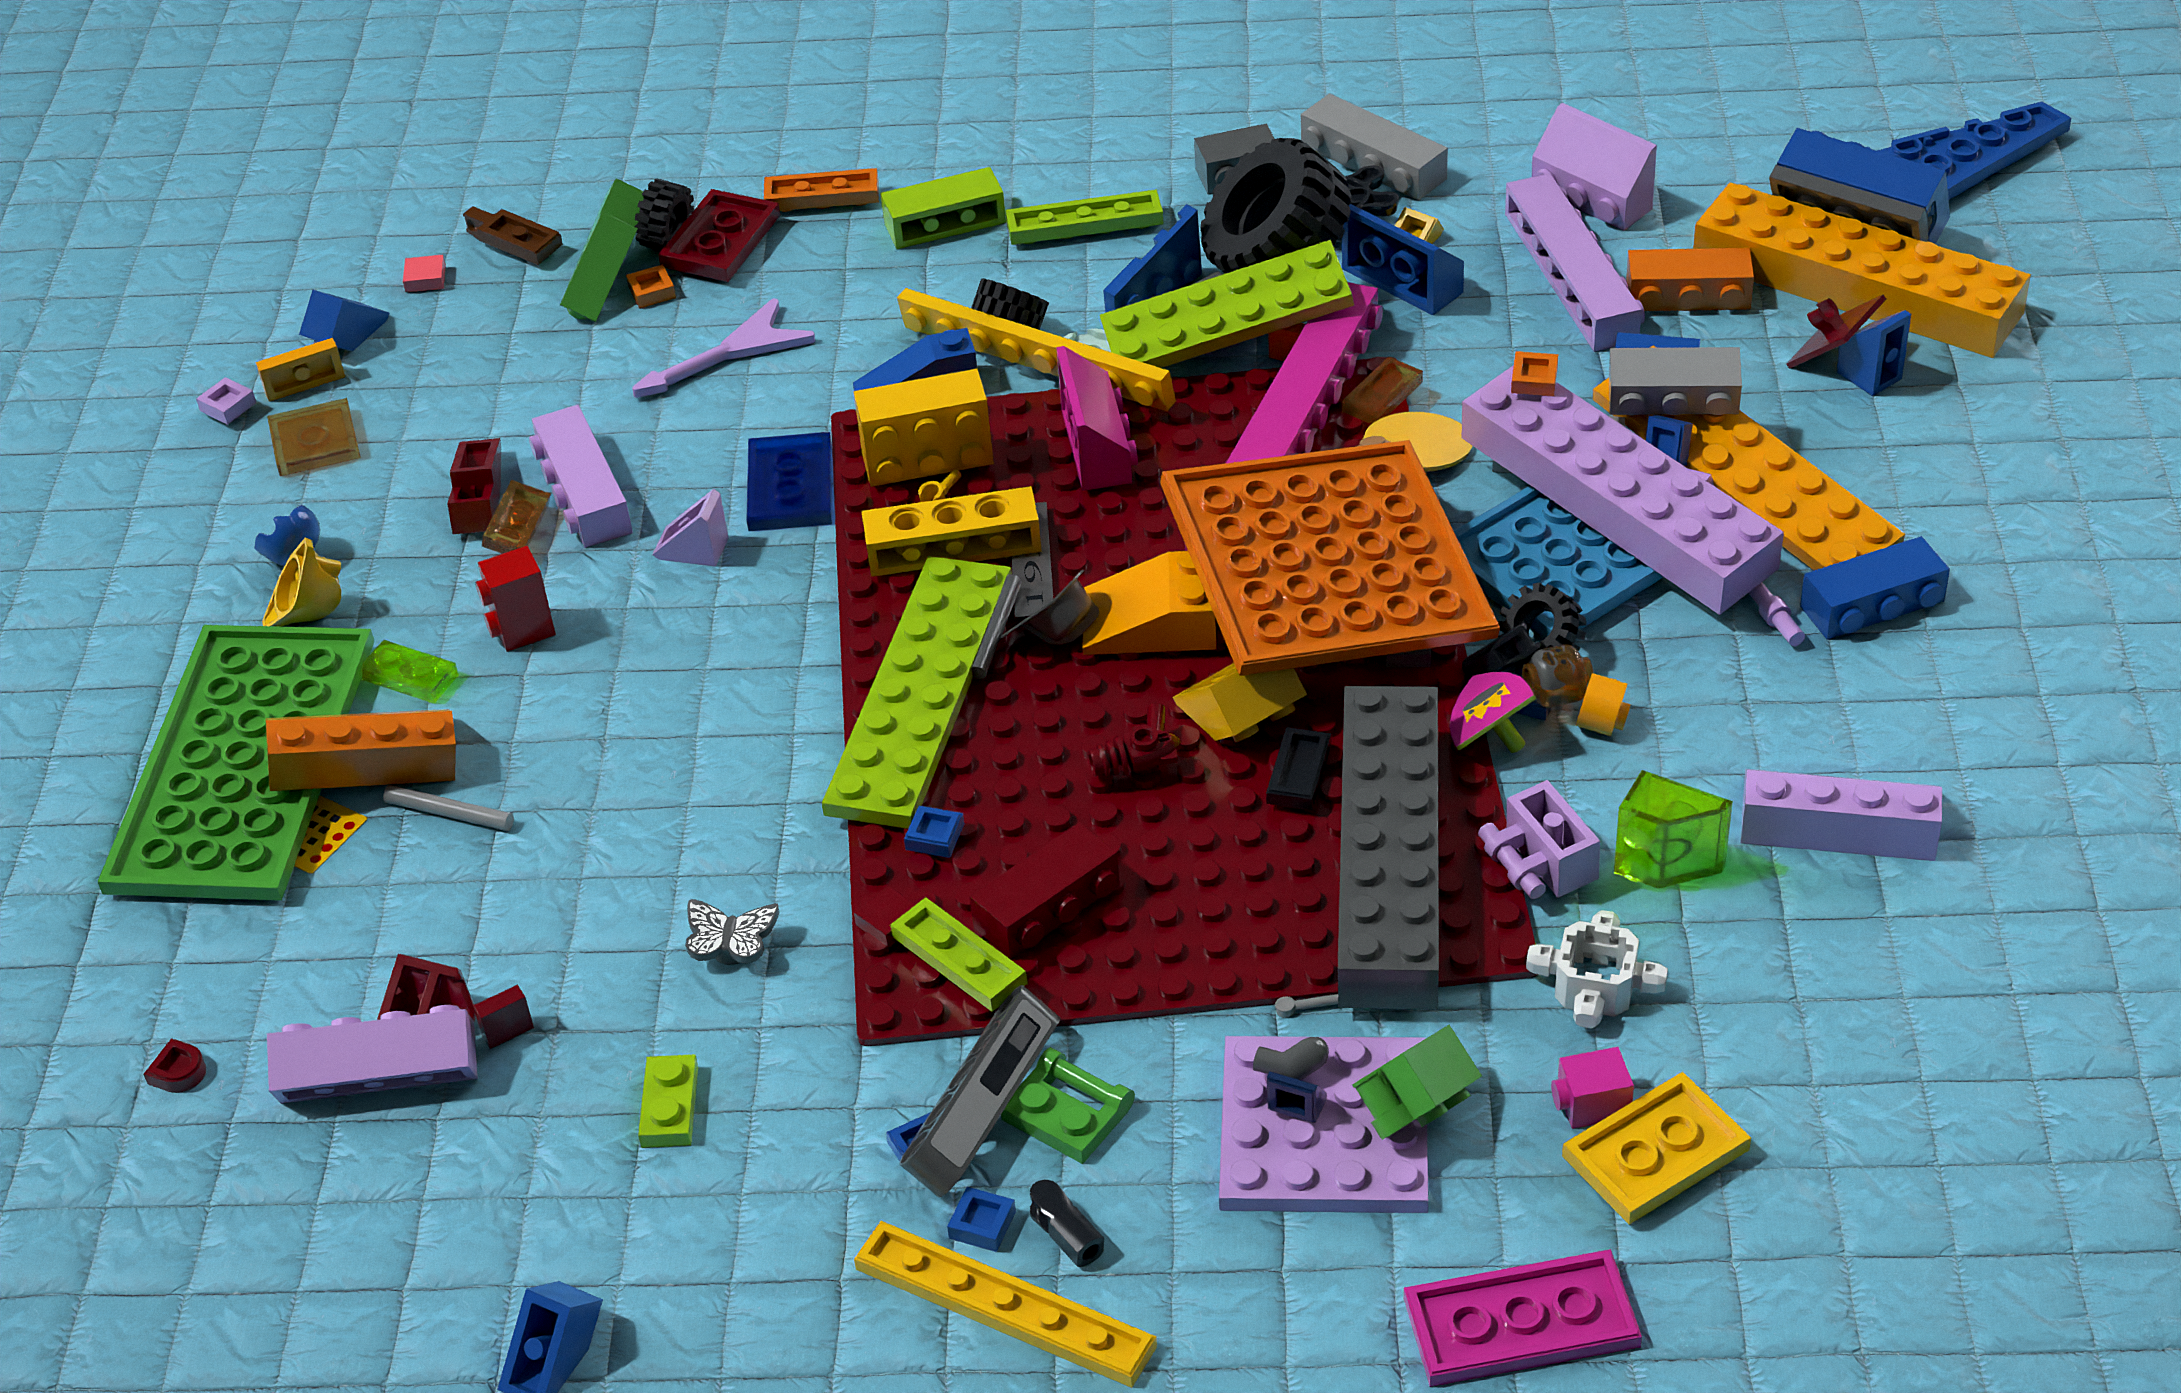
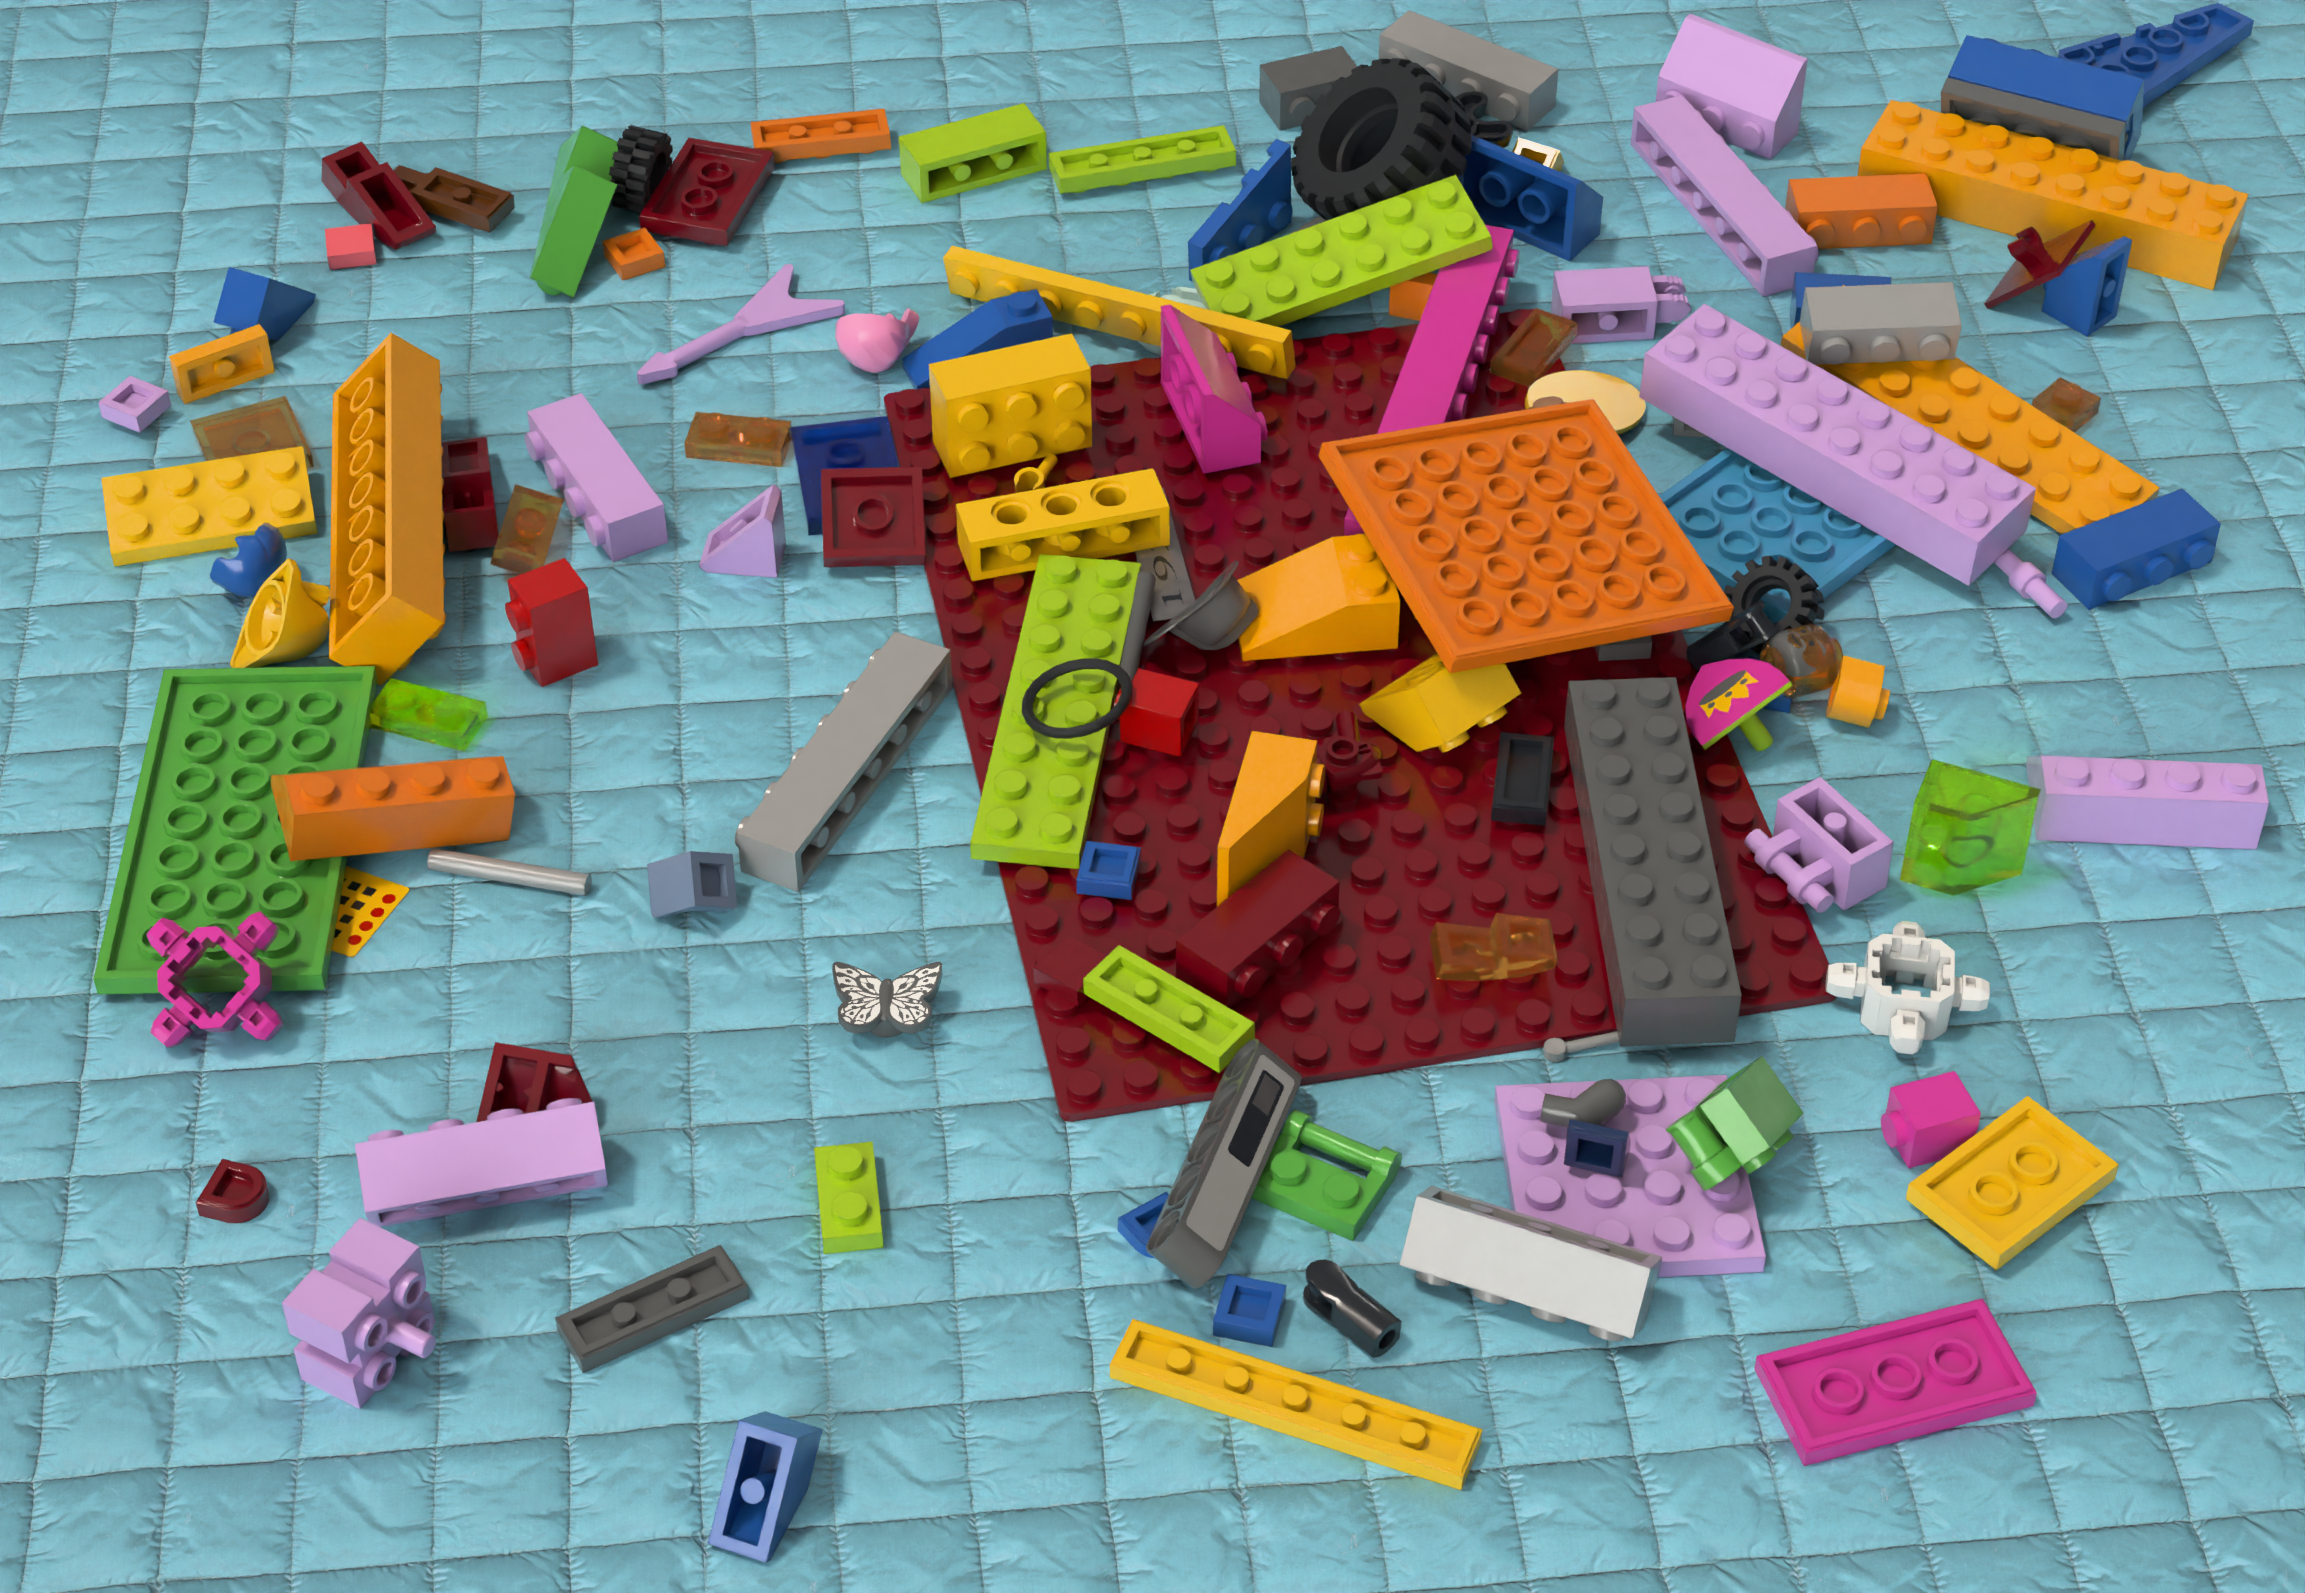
camera: 10 degrees left, 0 degrees up
dark red tile [473,984,534,1049] -> none
black tyre [971,278,1049,330] -> none
orange tile [1511,351,1559,396] -> none
blue tile [1646,415,1693,466] -> none
none -> yellow plate [101,446,318,567]
none -> dark pink piece [147,911,283,1048]
none -> lavender brick [282,1218,436,1409]
none -> dark red slope [321,141,436,250]
none -> light orange brick [329,332,446,686]
none -> dark grey tile [555,1245,749,1373]
none -> sand blue panel [647,851,737,918]
none -> clear orange plate [684,412,793,467]
none -> light grey brick [735,631,953,892]
none -> dark red plate [821,467,926,567]
none -> bright pink piece [835,308,919,373]
none -> black tyre [1022,658,1132,739]
none -> red brick [1114,668,1199,757]
none -> light orange slope [1217,731,1325,906]
none -> brick [1400,1186,1663,1341]
none -> clear orange slope [1430,913,1558,981]
none -> lavender hinge [1551,266,1691,344]
none -> clear orange plate [2032,377,2101,433]

